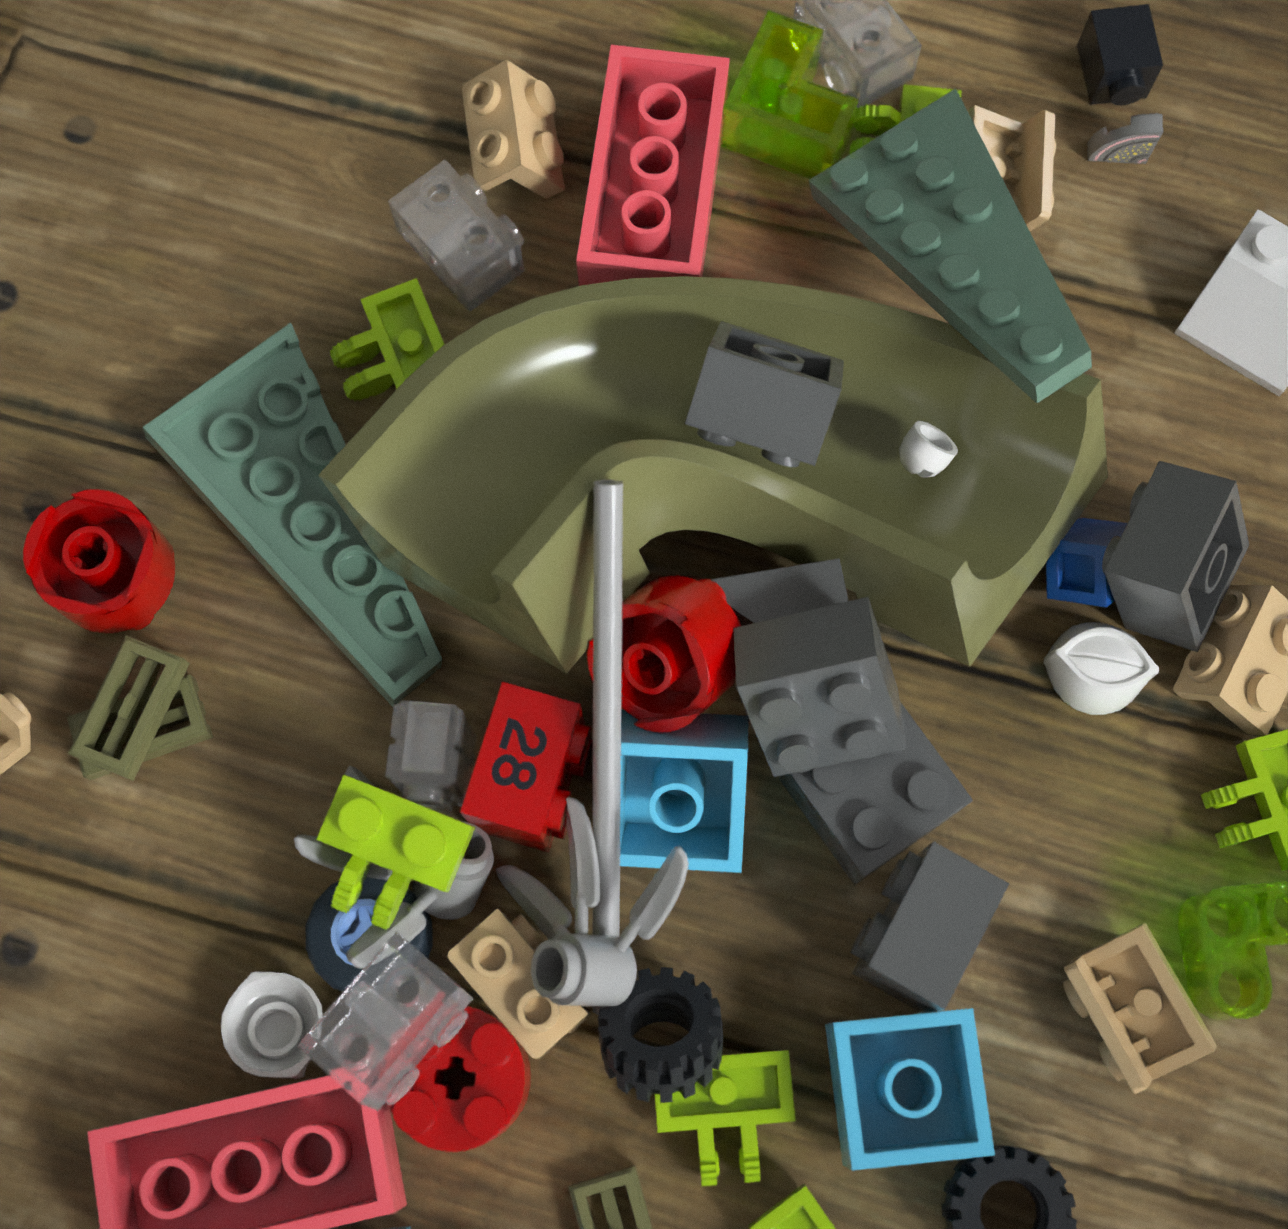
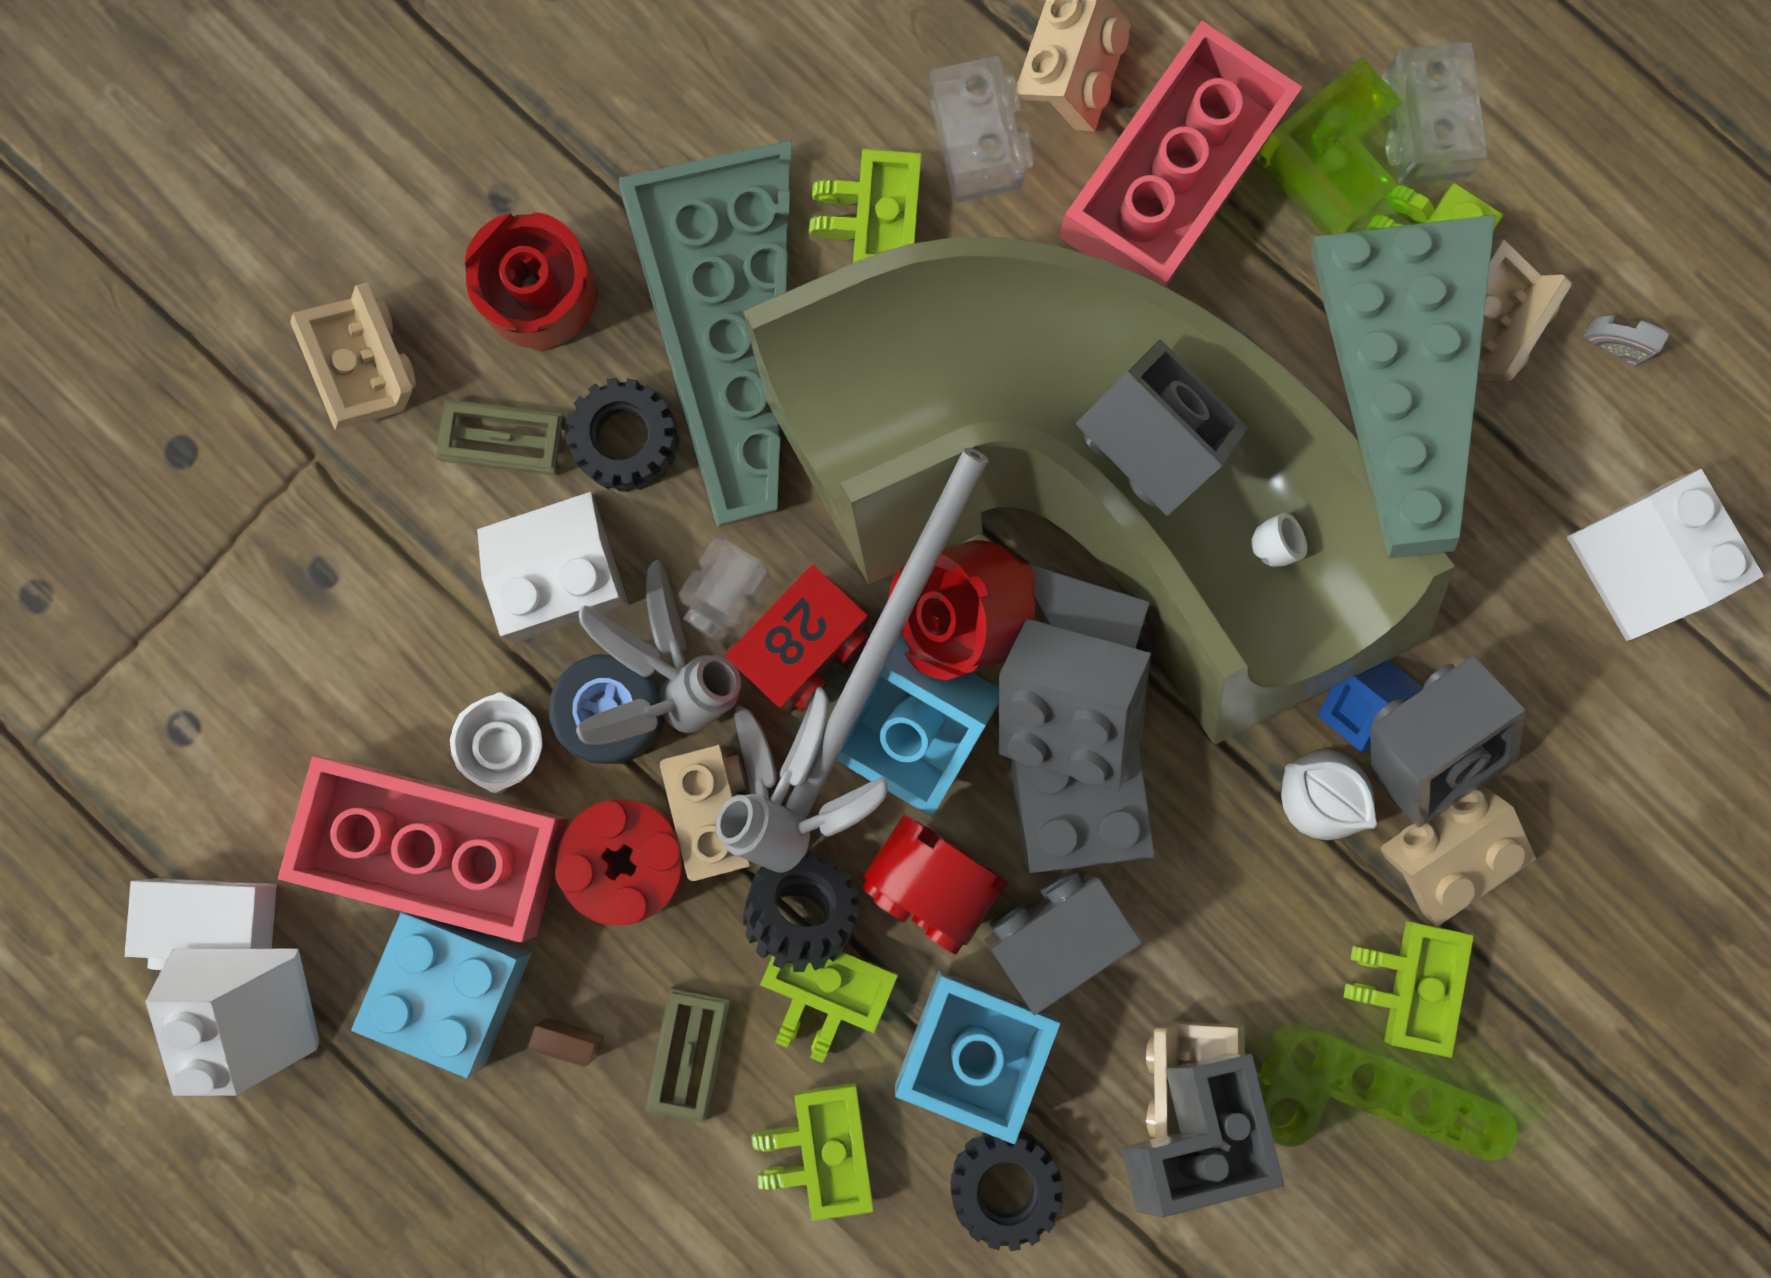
camera: 25 degrees right, 10 degrees up
olive tile [68,636,190,781] -> none
clear brick [297,931,473,1111] -> none
lime hinge [316,775,475,930] -> none
black brick [1077,4,1163,106] -> none
none -> white slope [477,492,629,643]
none -> black tyre [566,378,679,492]
none -> red brick [862,813,1008,955]
none -> dark grey brick [1122,1054,1285,1217]

